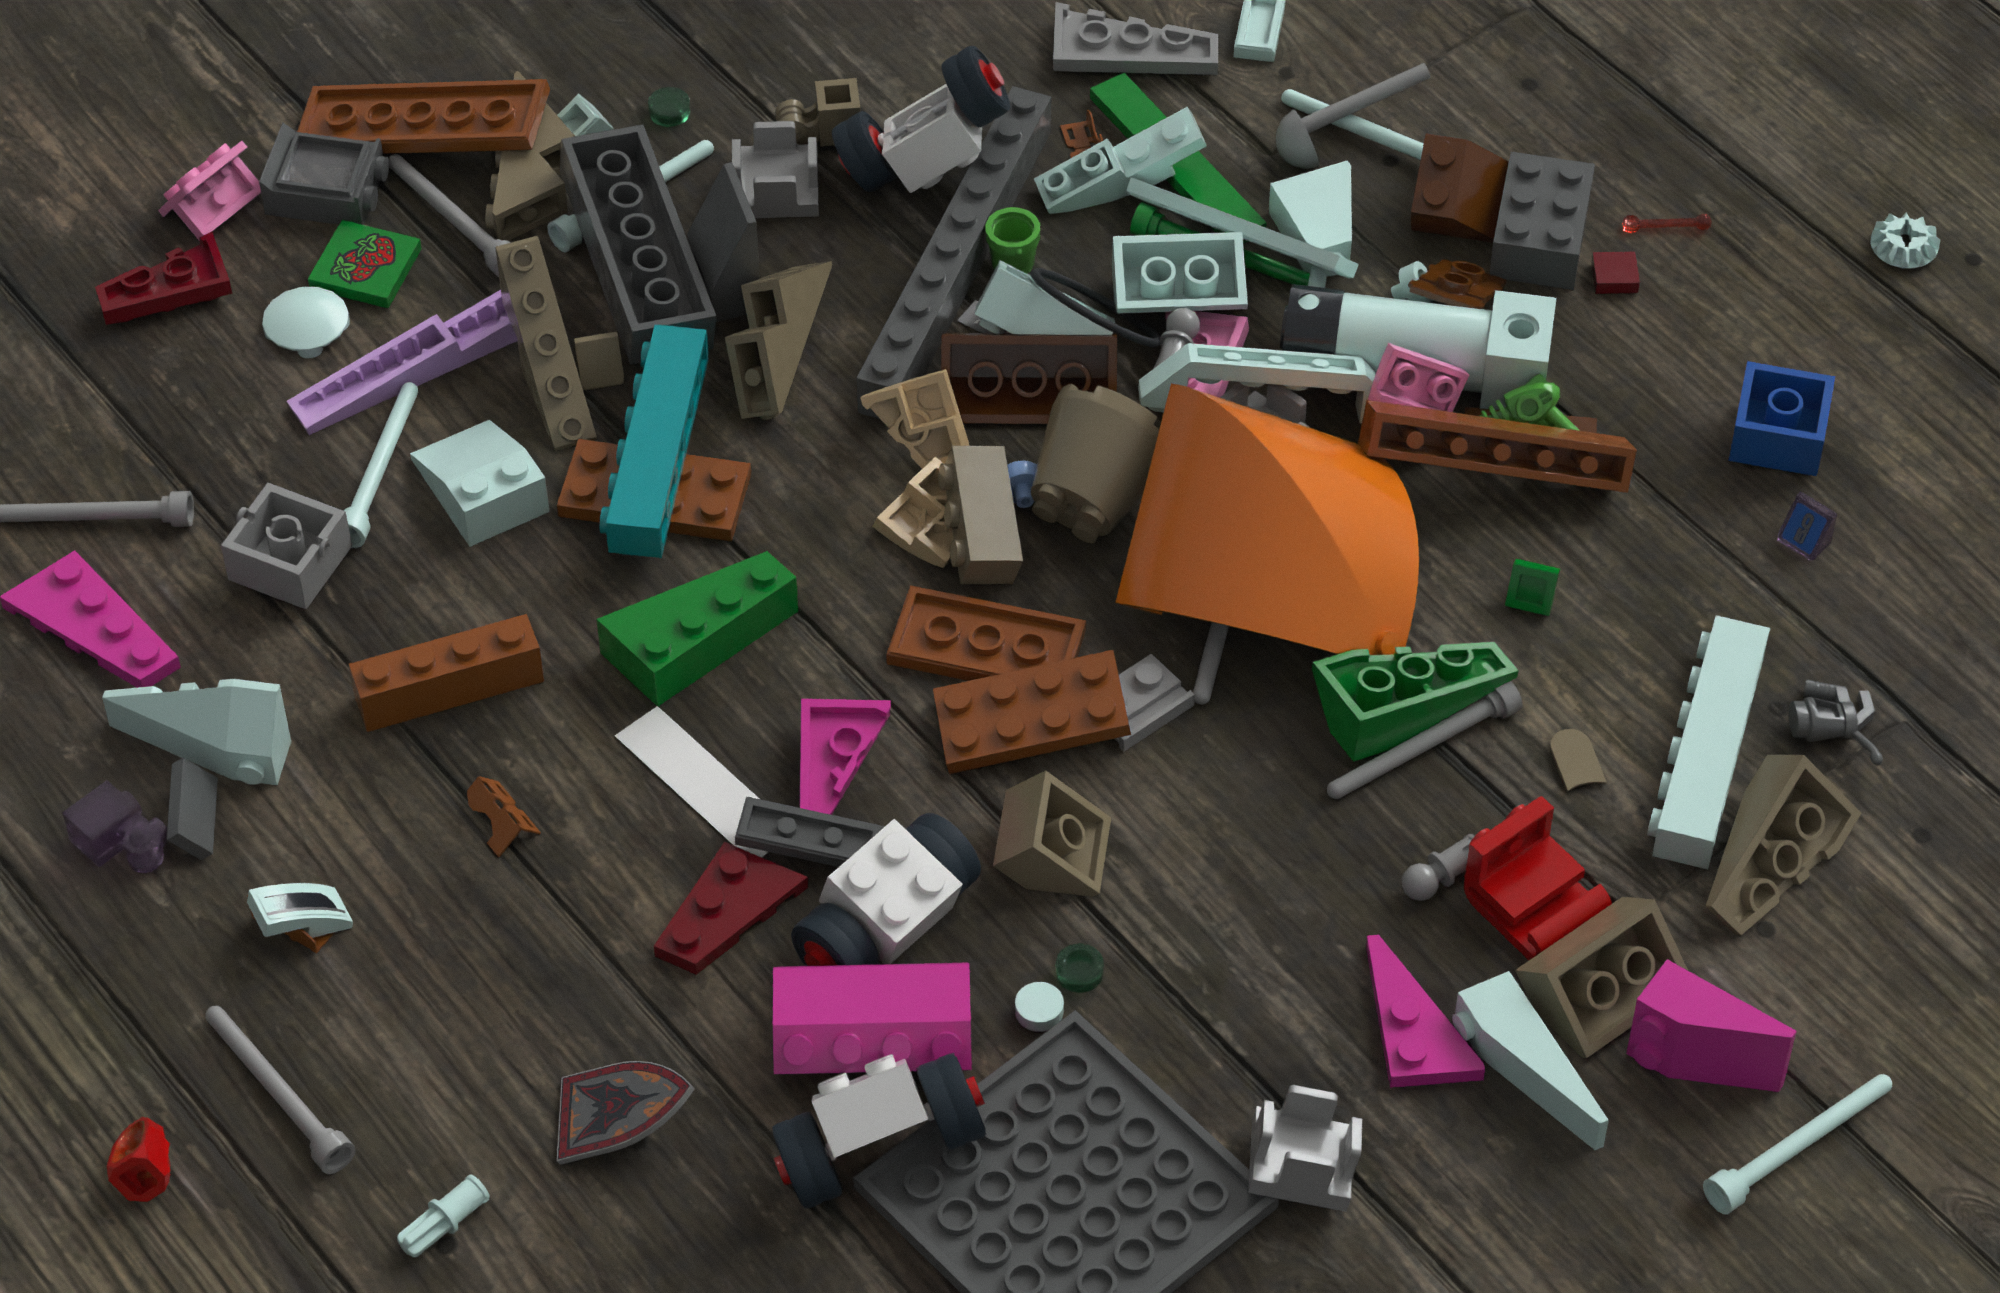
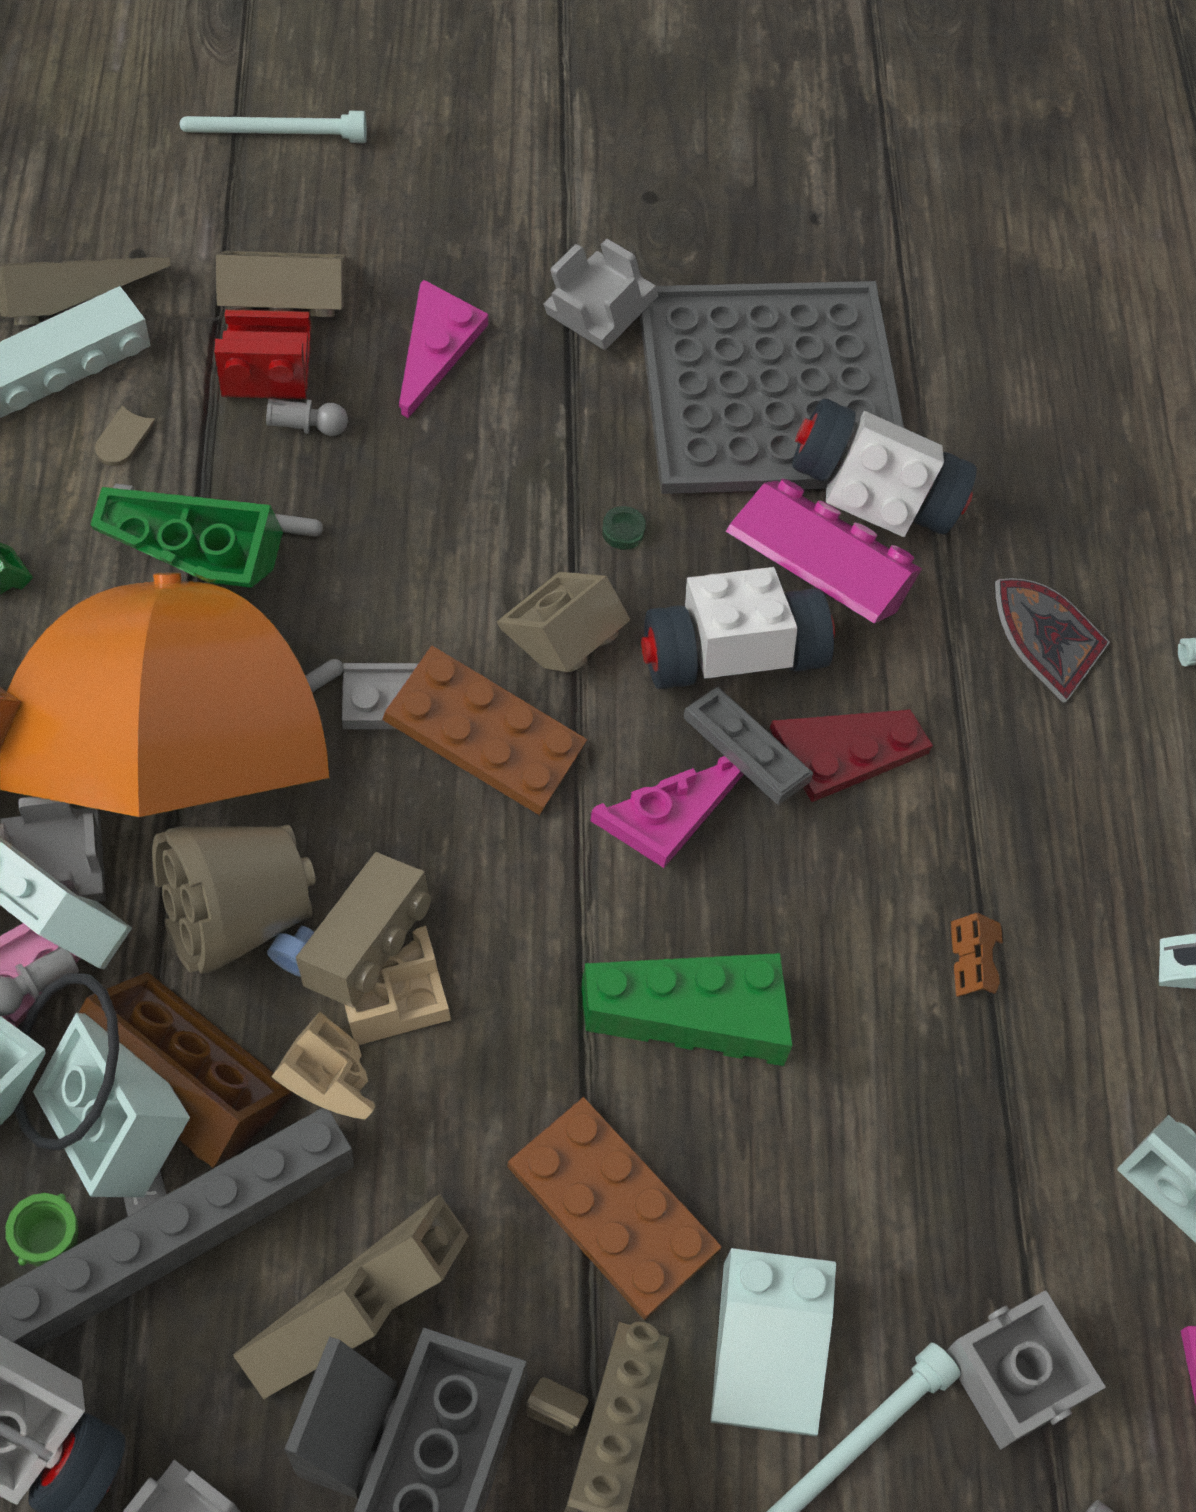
camera: 150 degrees left, 10 degrees up
dark orange brick [349,614,544,732] -> none
teal brick [600,324,709,558] -> none
white sticker [615,706,768,857] -> none
dark orange tile [886,585,1086,681] -> none
light aqua tile [1015,982,1064,1032] -> none
light aqua slope [1452,971,1608,1150] -> none
dark pink slope [1626,959,1797,1092] -> none

